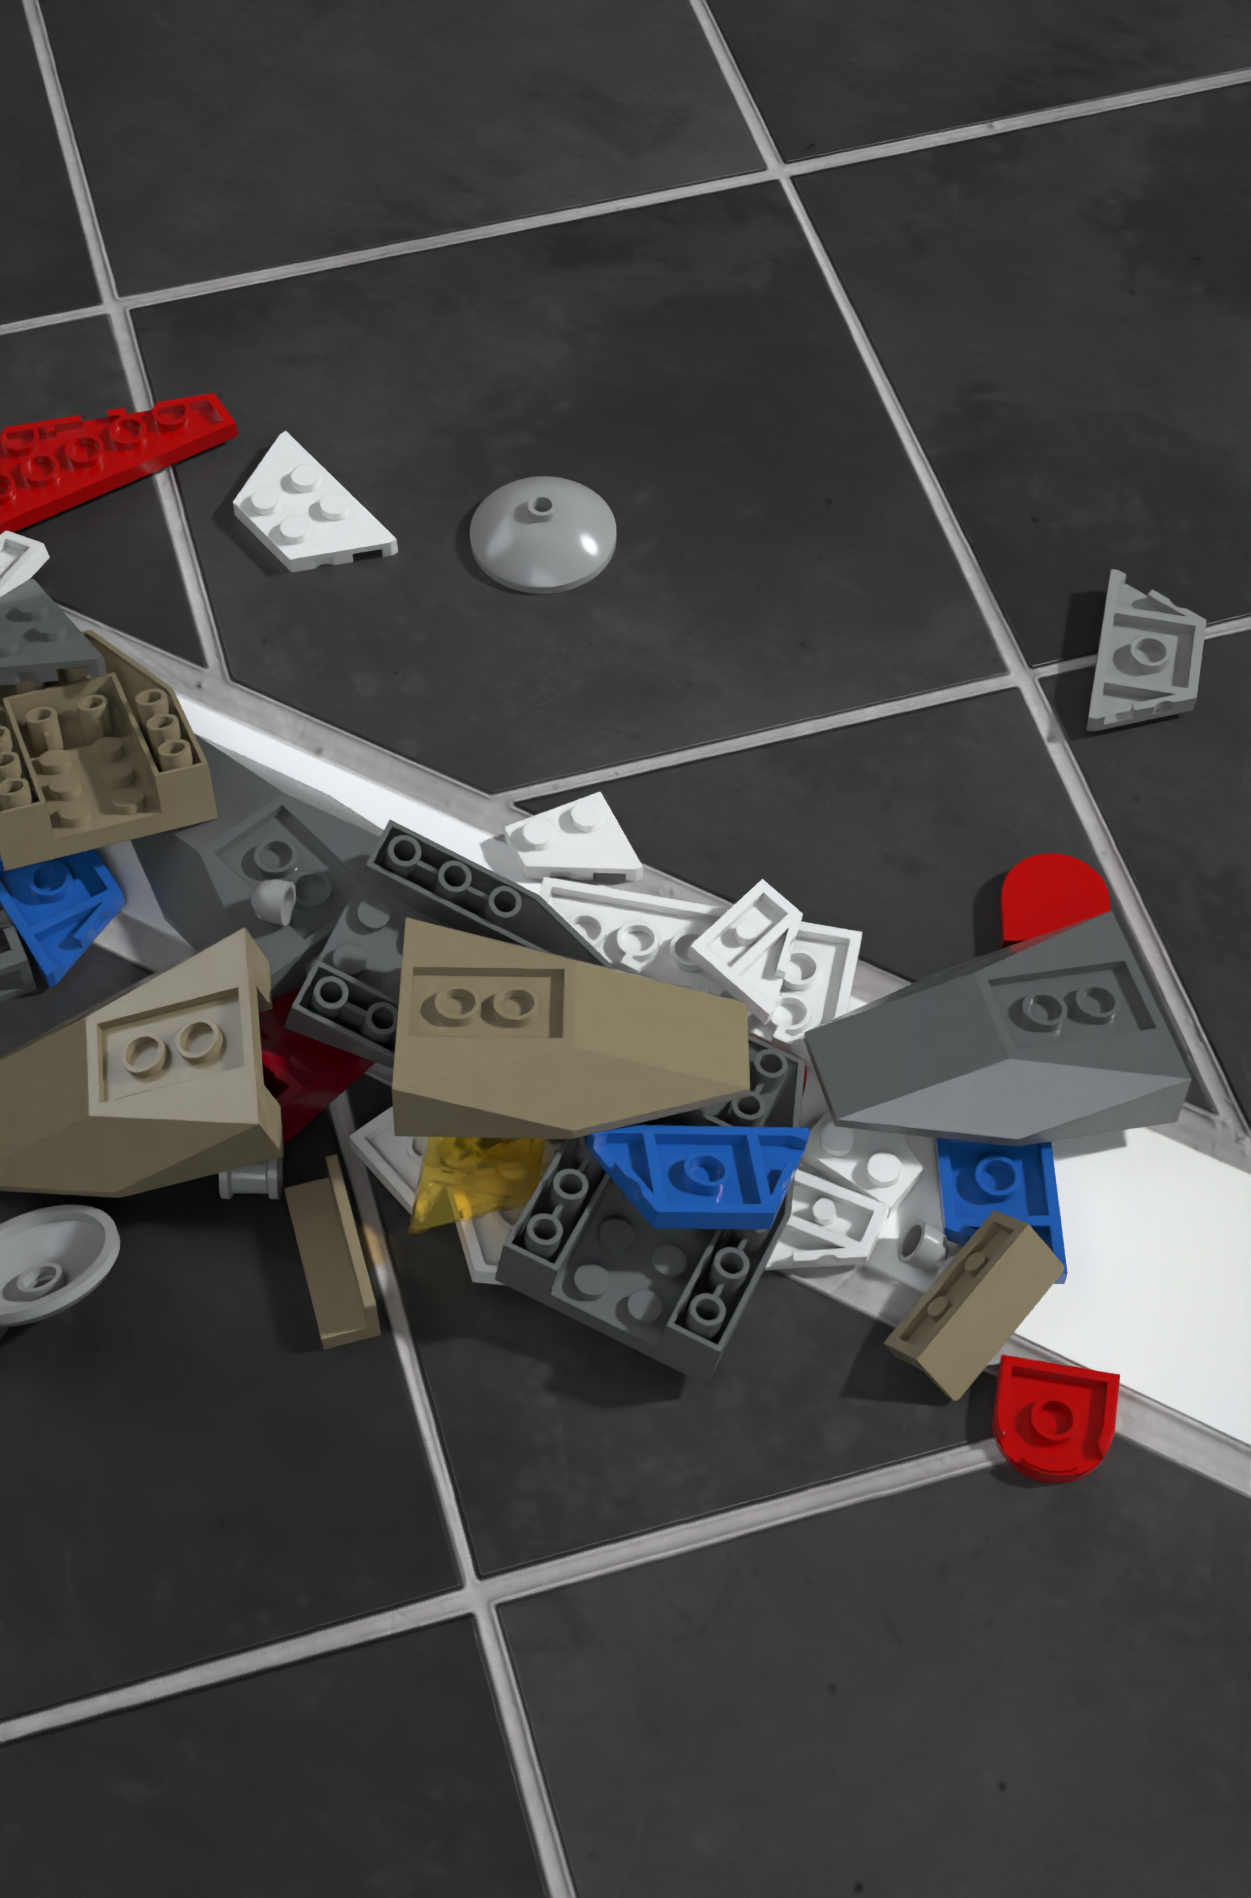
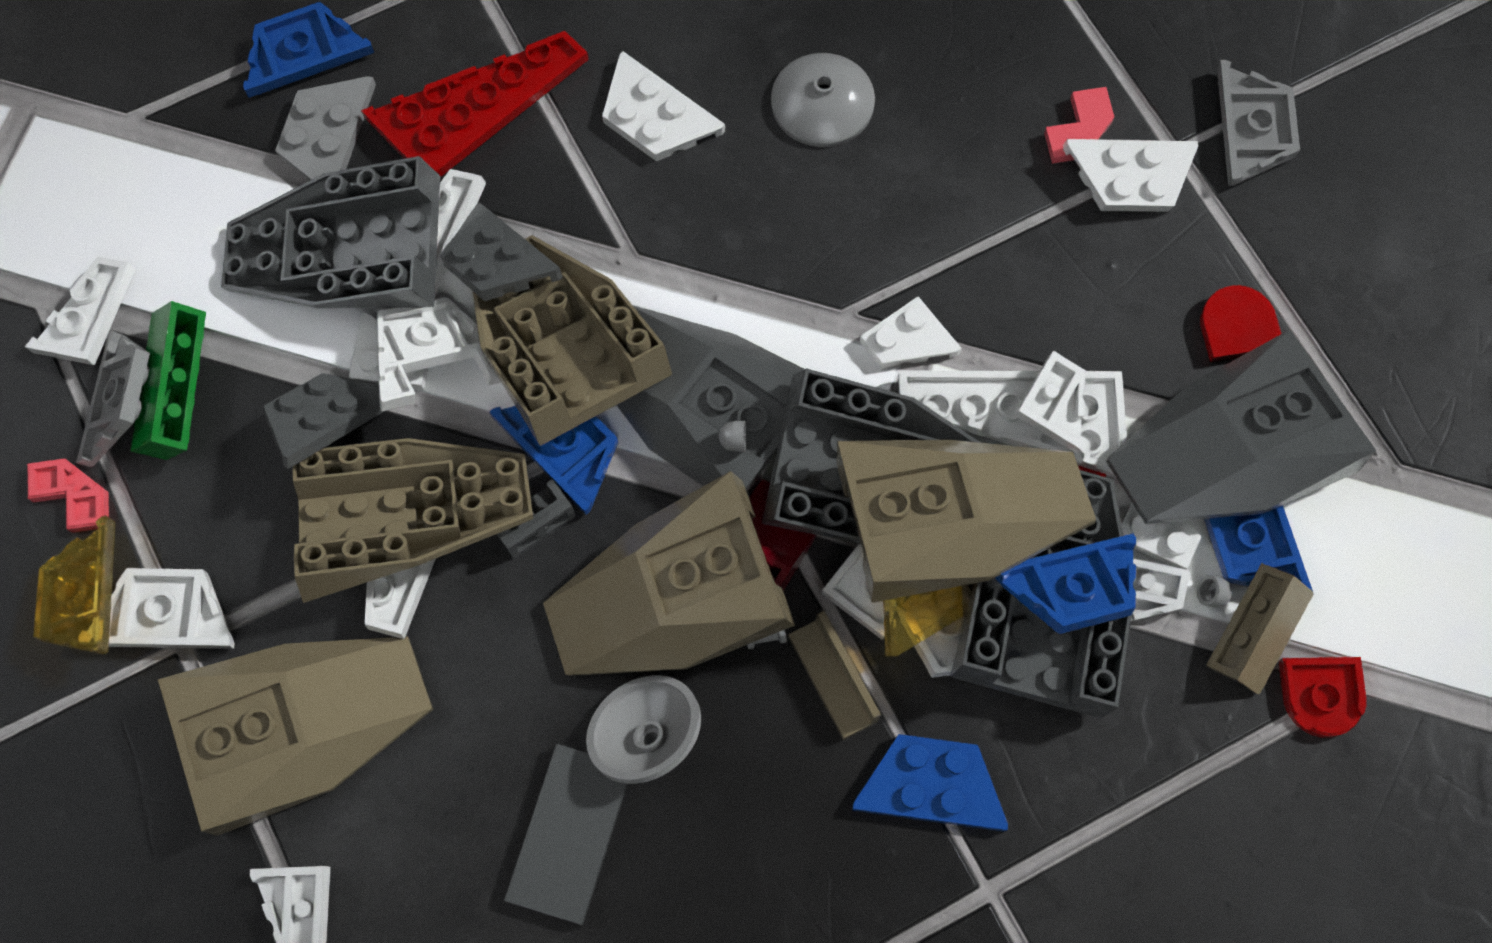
camera: 10 degrees left, 15 degrees up
none -> blue wing [852,734,1008,832]
none -> coral tile [1044,87,1114,164]
none -> white wing [1063,139,1198,212]

